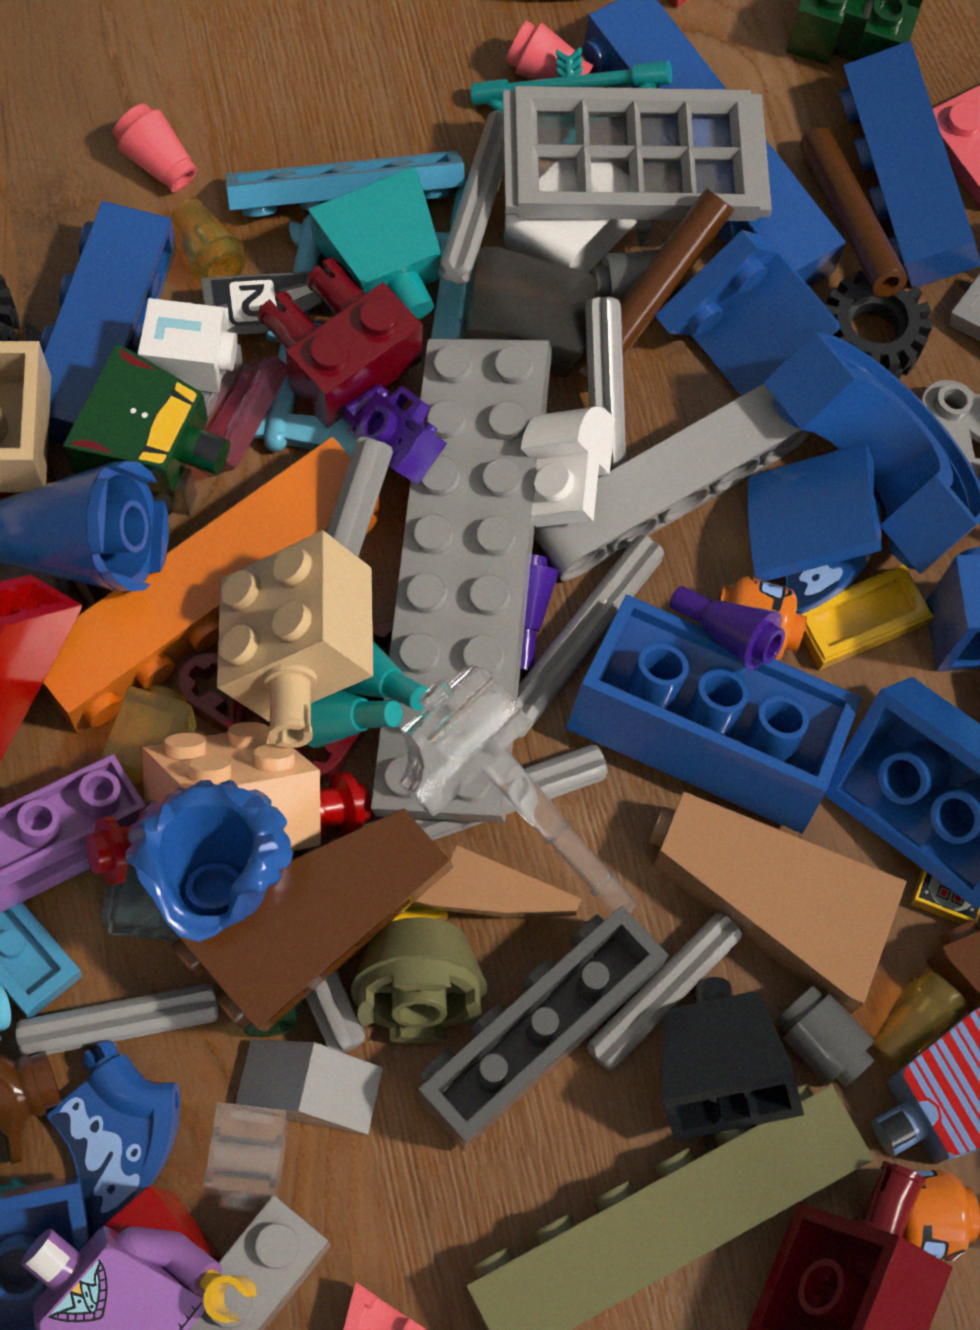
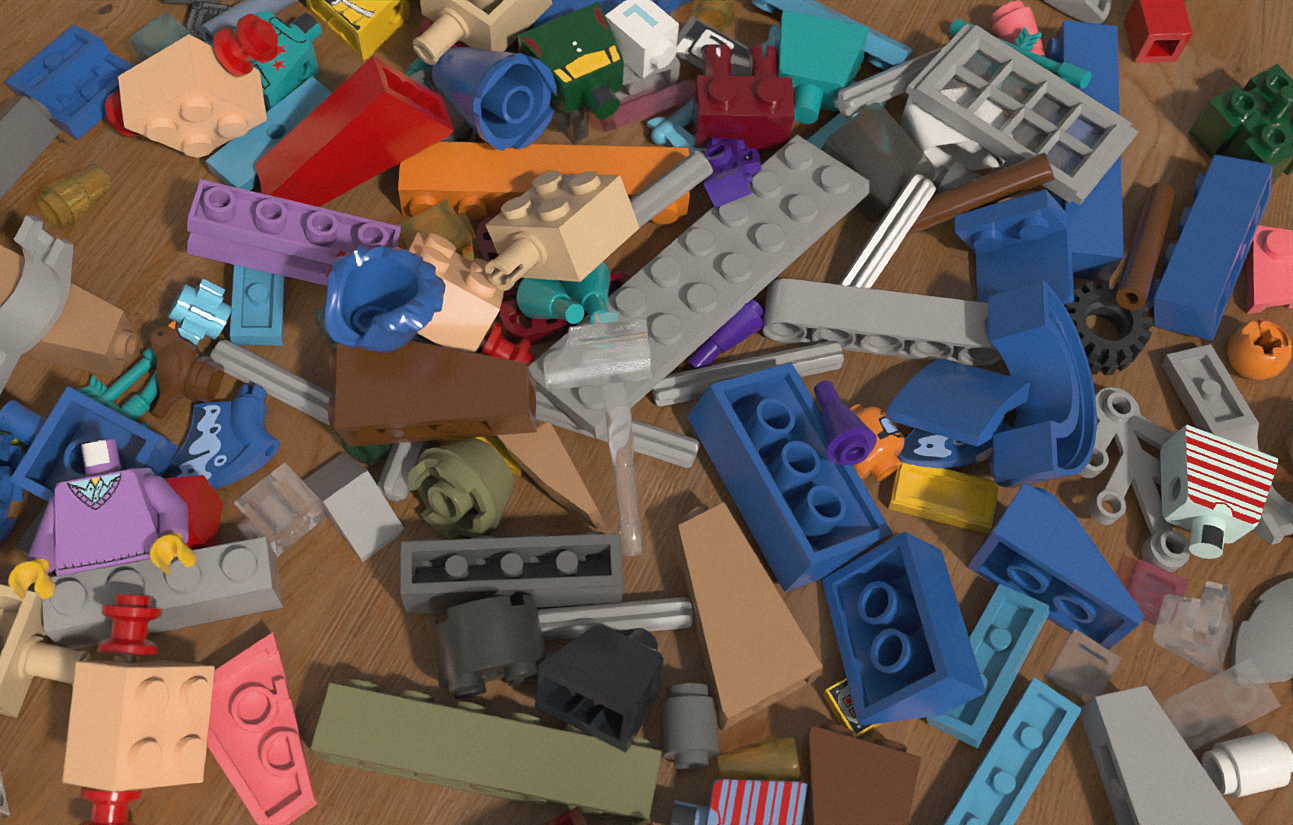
camera: 40 degrees right, 5 degrees down
white brick [521,406,615,527] -> none
none -> pearl dark grey brick [426,595,547,699]

